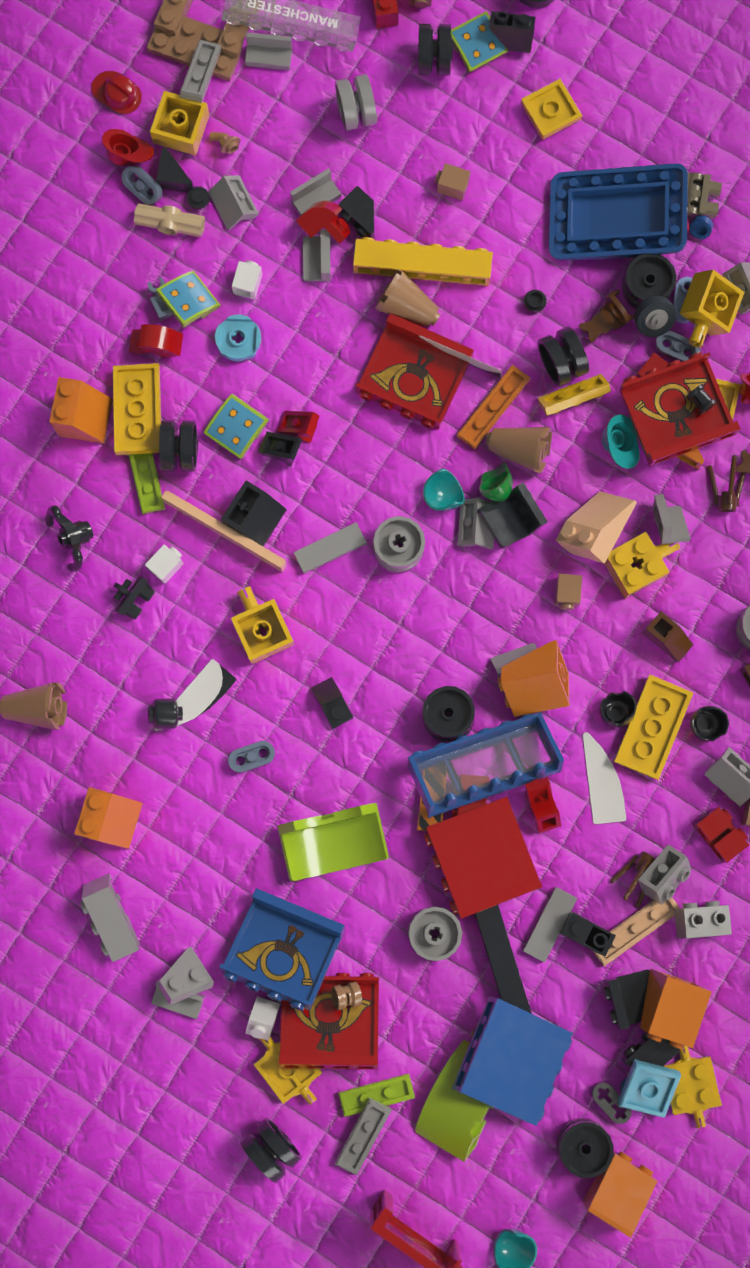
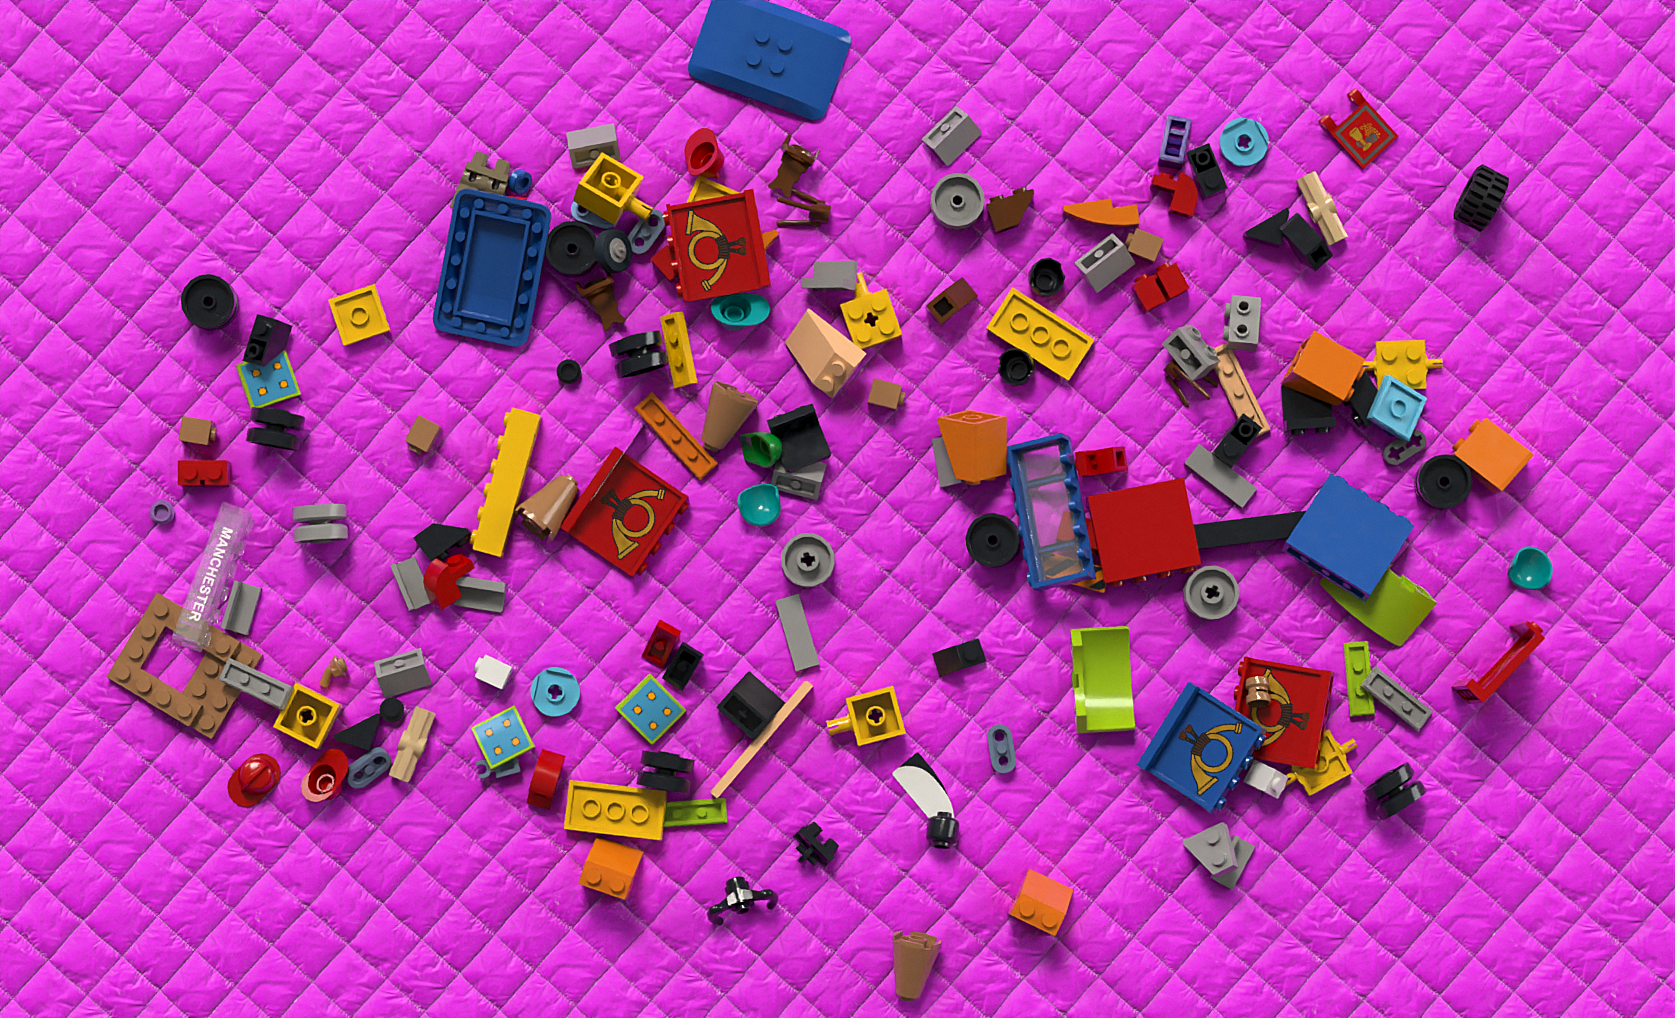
camera: 80 degrees left, 5 degrees up
light grey wedge [80,873,139,962] -> none
white brick [145,545,184,584] -> none
white sticker [583,732,626,824] -> none
black bush [686,384,717,415] -> none

